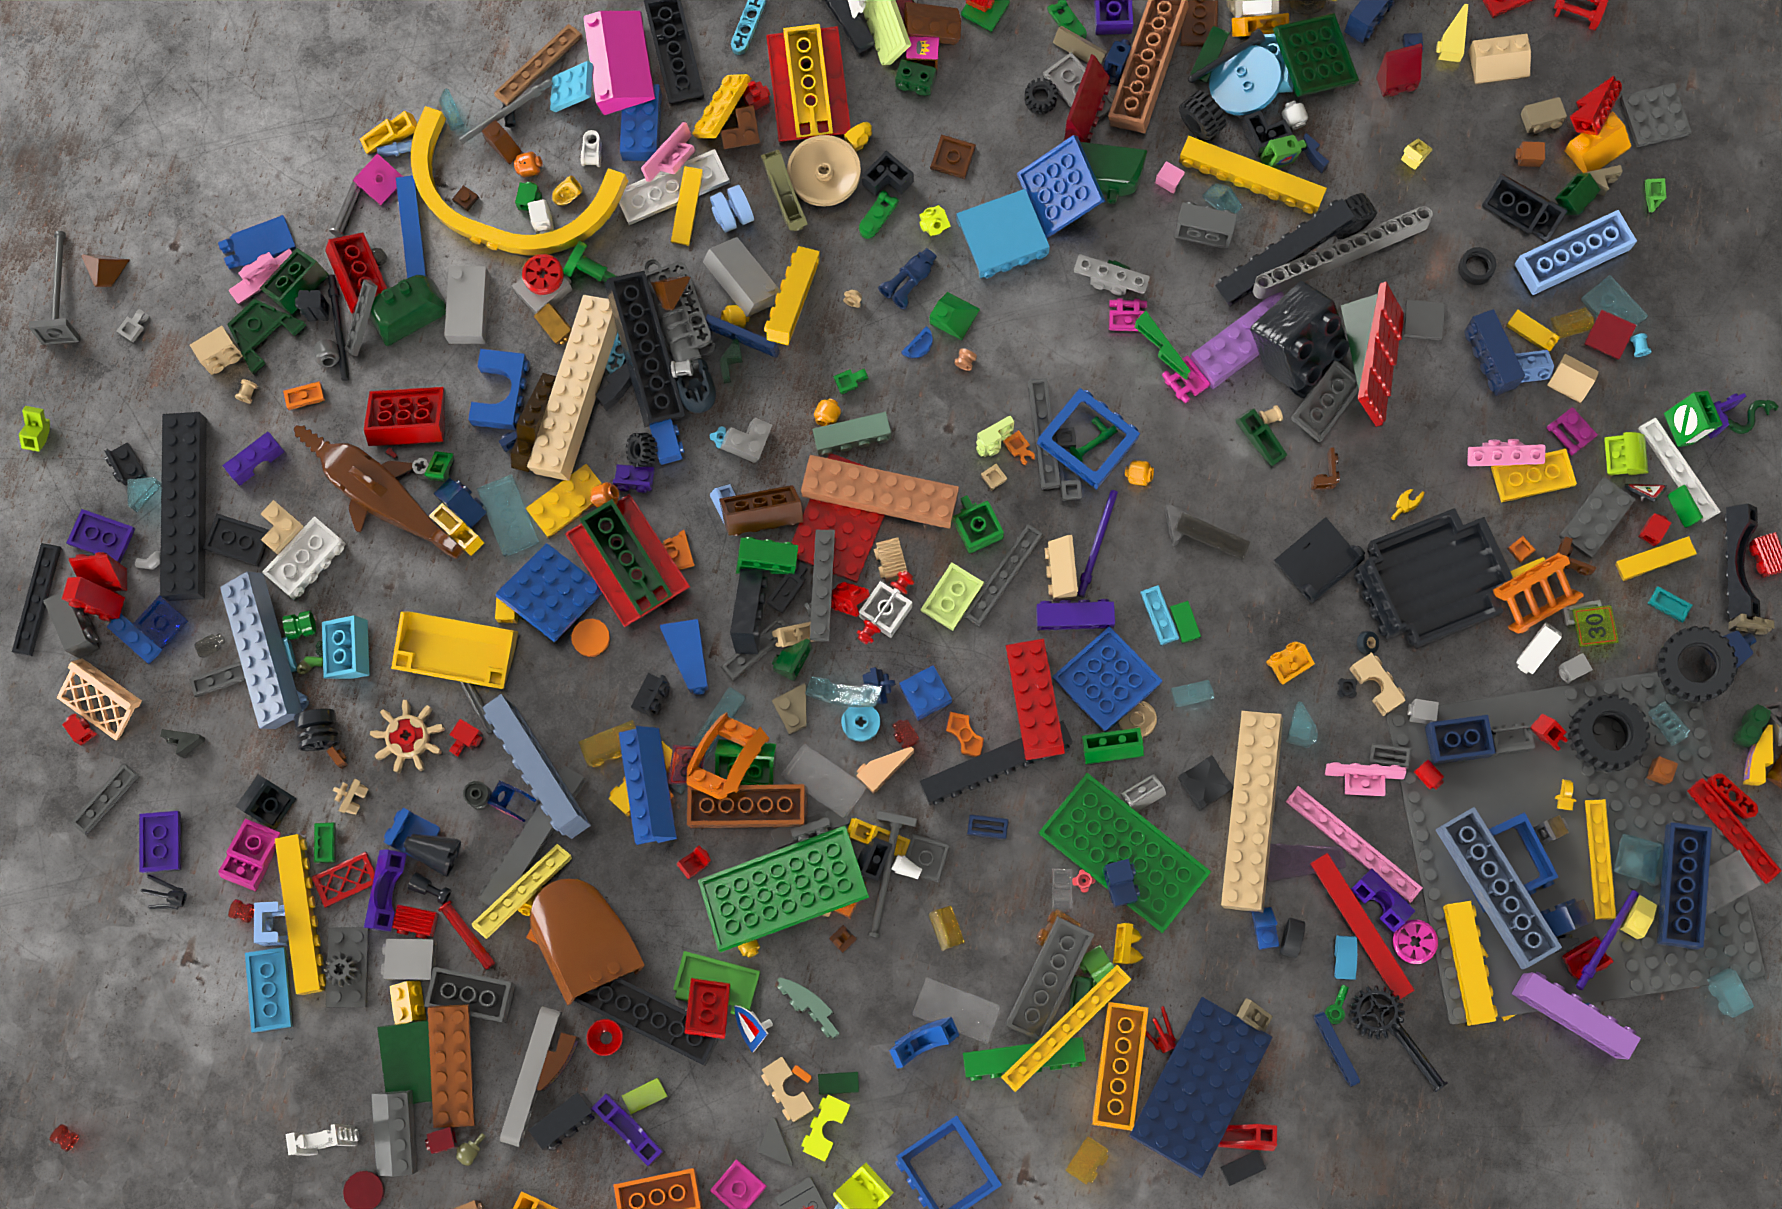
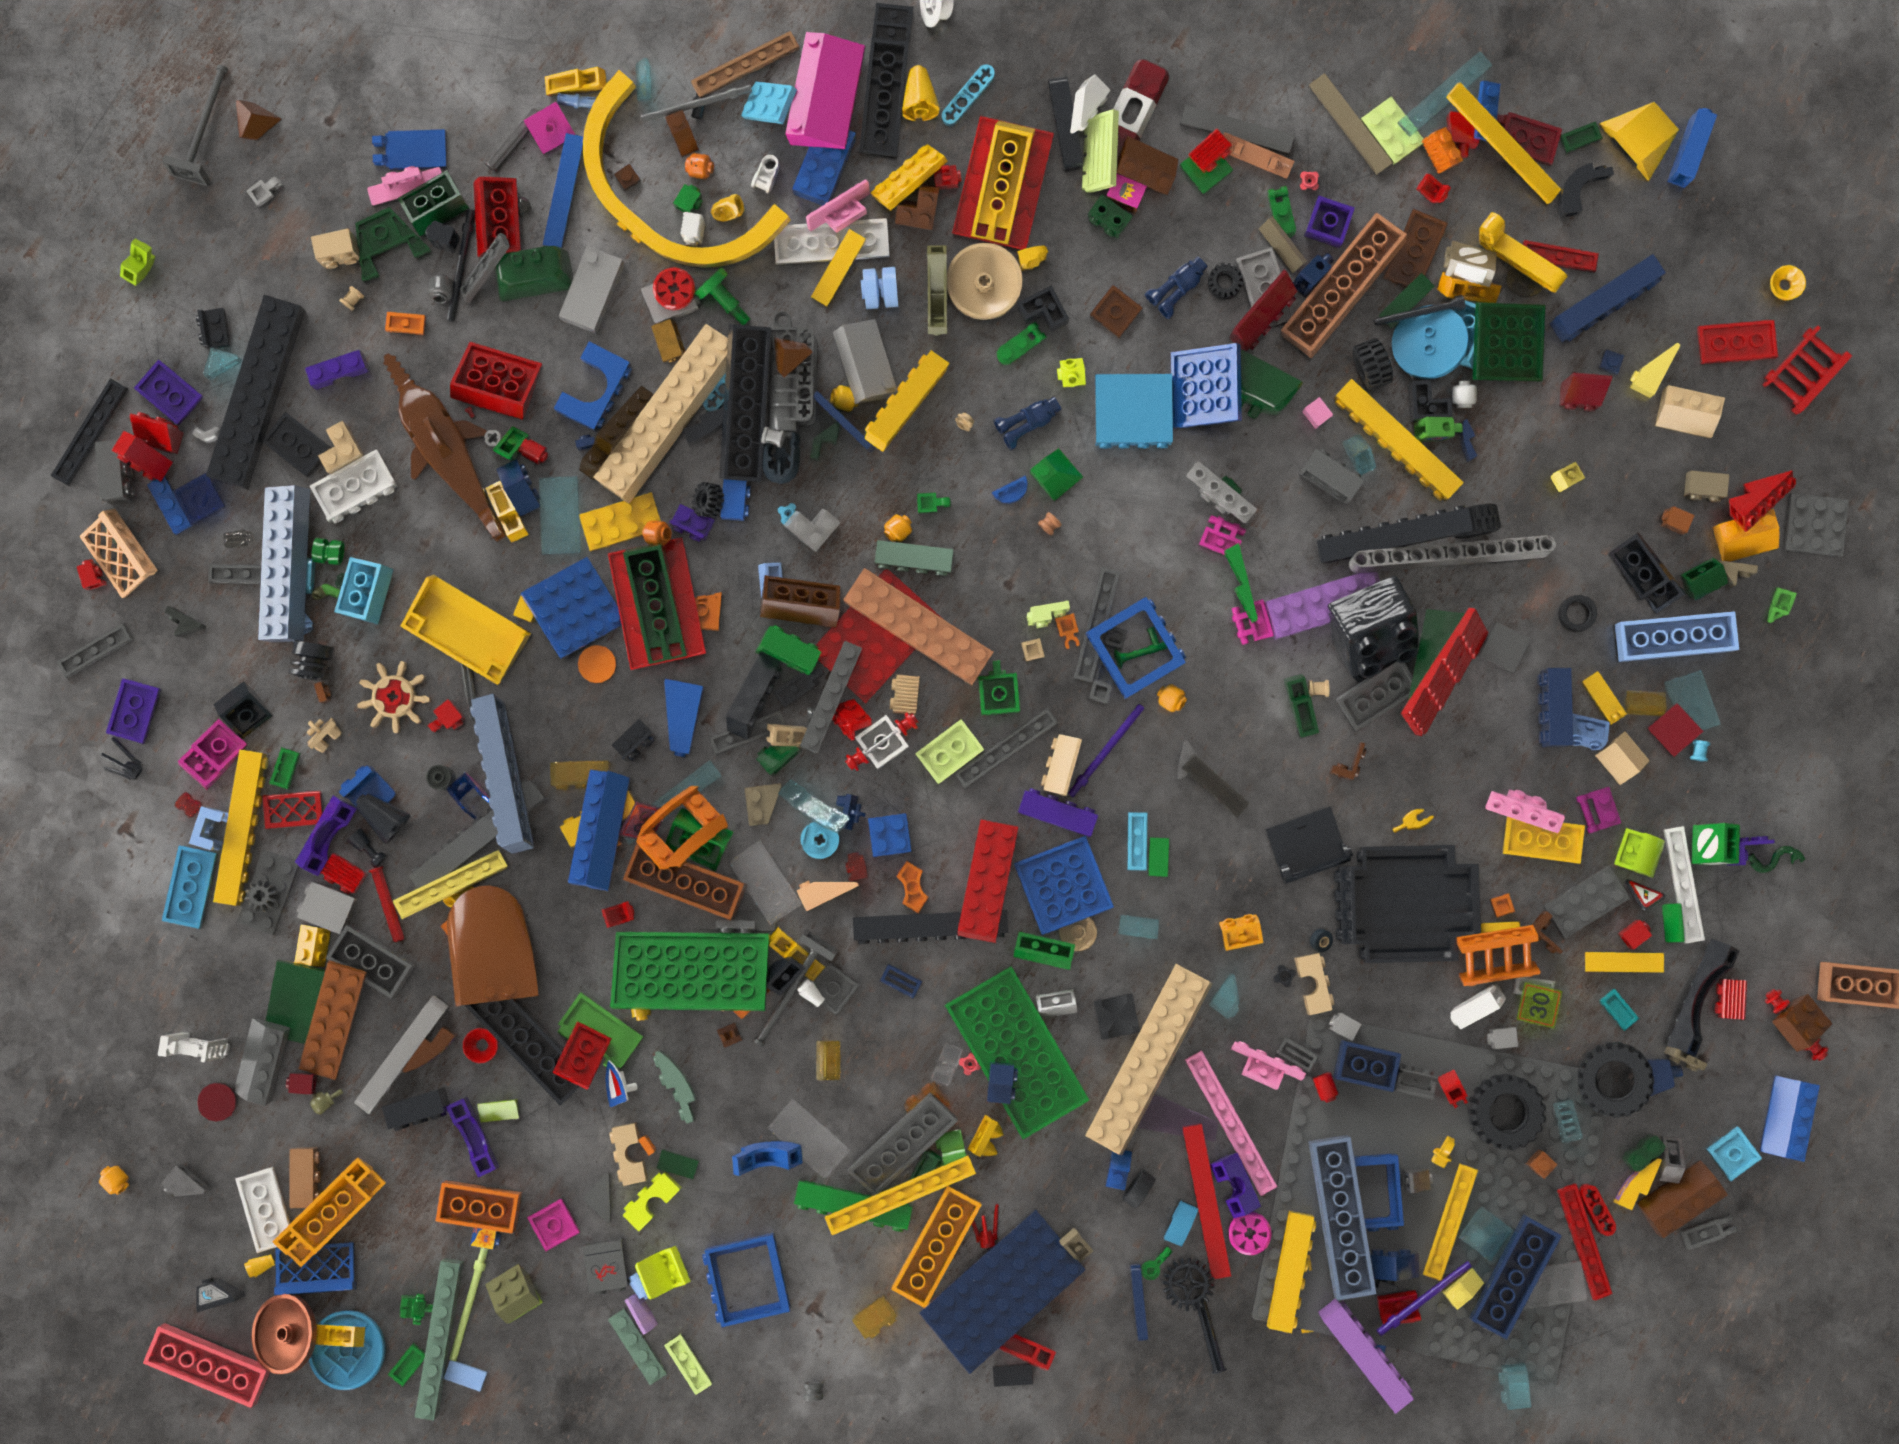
camera: 15 degrees right, 10 degrees up
none -> red brick [519,439,549,465]
none -> yellow cone [902,65,940,121]
none -> dark blue piece [1144,256,1208,319]

